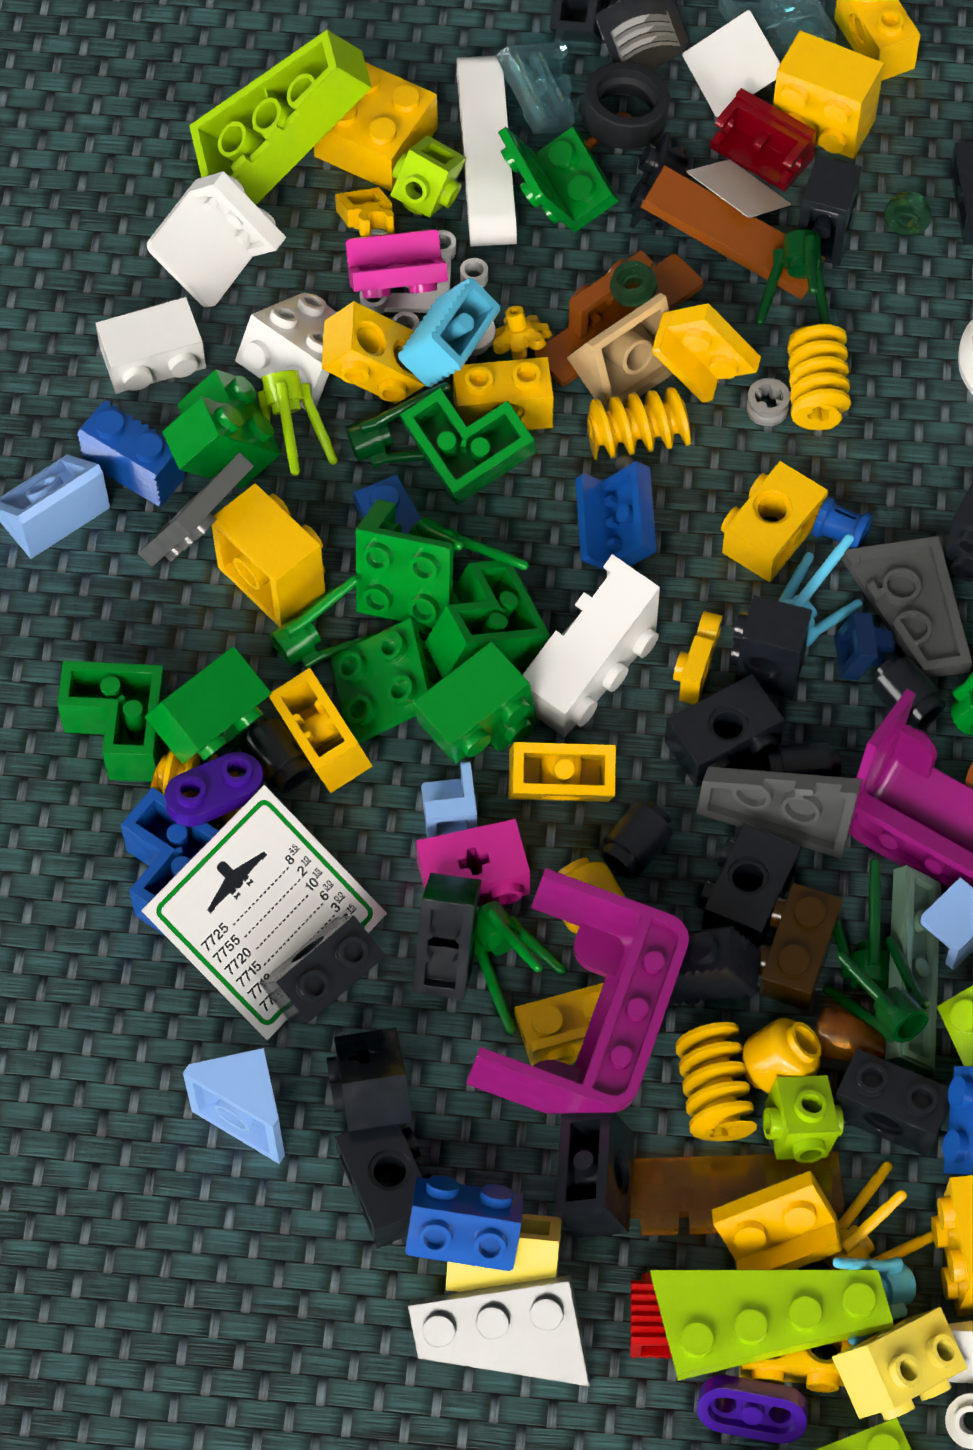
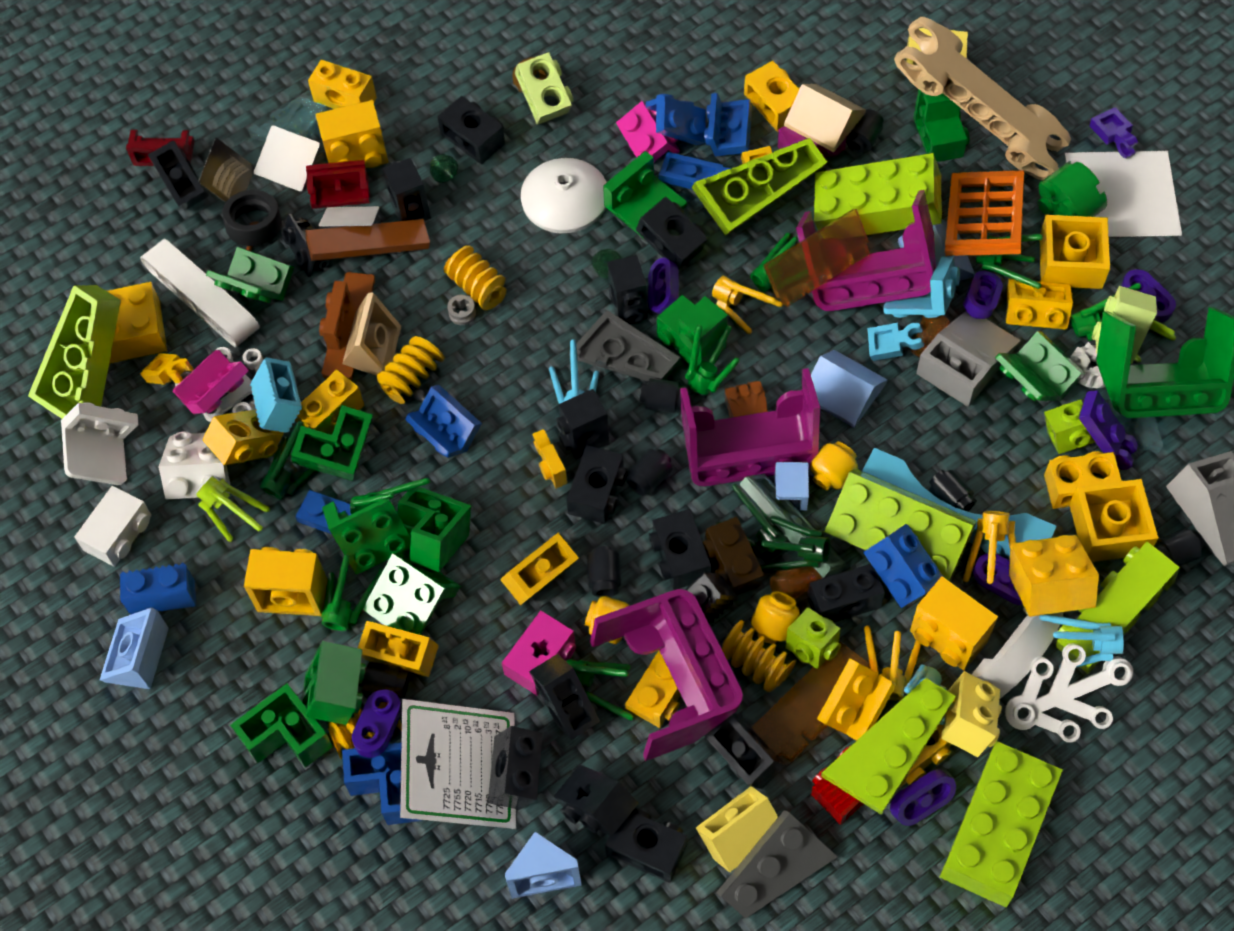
camera: 40 degrees left, 0 degrees up
dark grey wing [138,452,254,567] -> none
green brick [162,369,281,488] -> none
lime brick [390,135,467,218] -> none
blue bracket [405,1176,523,1271] -> none
green brick [412,641,537,764] -> none
light blue panel [421,761,477,838] -> none
yellow plant [492,306,552,360] -> none
clear light blue wing [496,42,575,135] -> none
white wedge [523,554,660,737] -> none
clear green plate [610,260,658,307] -> none
yellow bracket [652,303,761,403] -> none
dark grey wing [696,767,863,859] -> none
yellow brick [721,461,828,582] -> none
dark green plant [756,230,830,326] -> none
blue bush [811,497,874,549] -> none
dark blue tile [834,612,895,680] -> none

